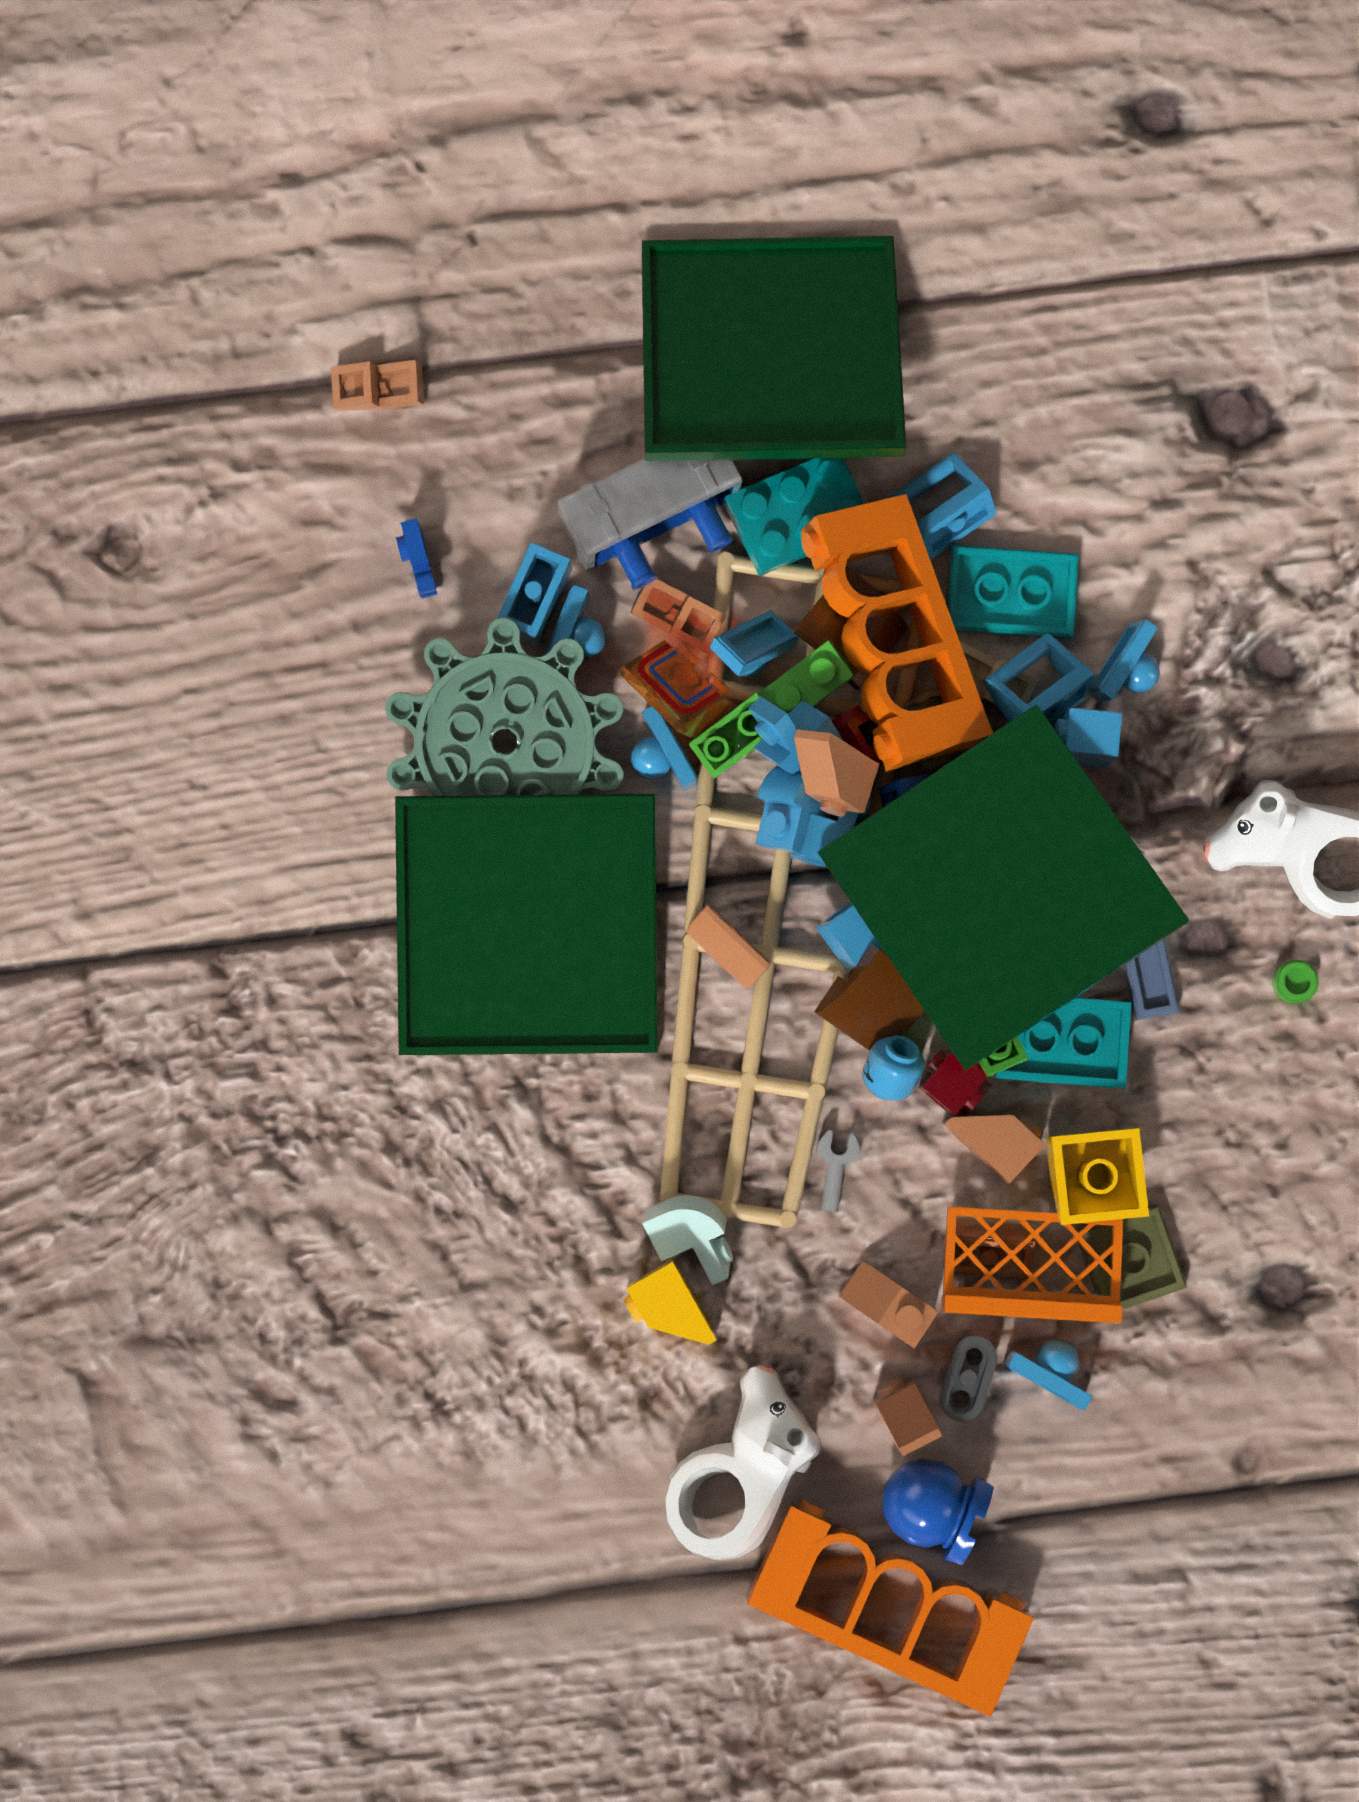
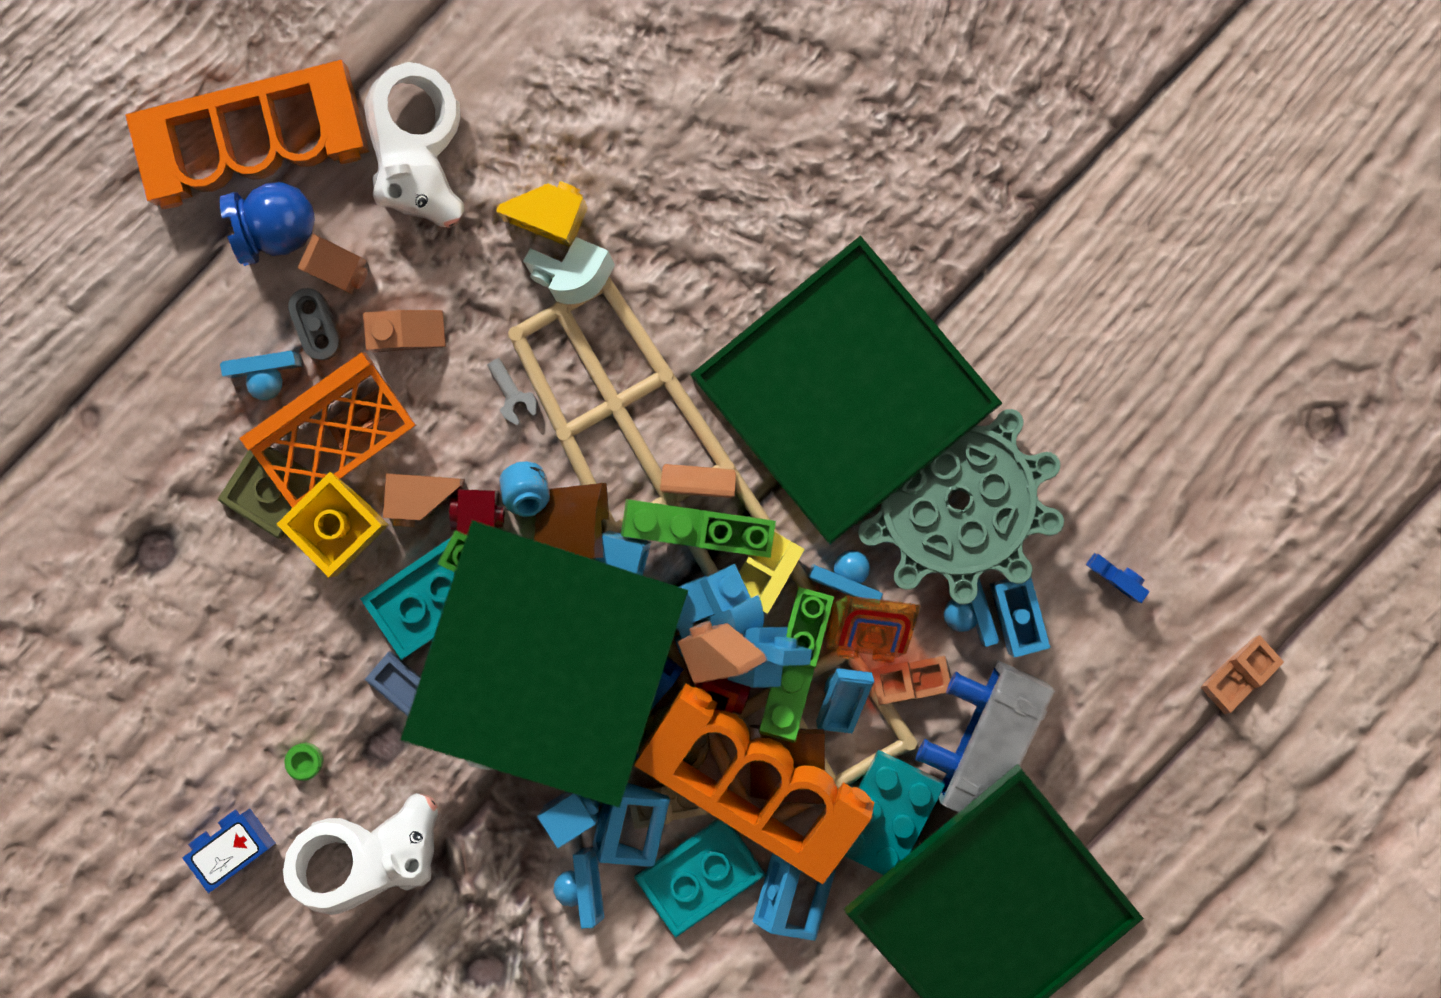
camera: 135 degrees right, 5 degrees up
none -> bright green slope [621,499,776,558]
none -> light yellow panel [739,532,805,614]

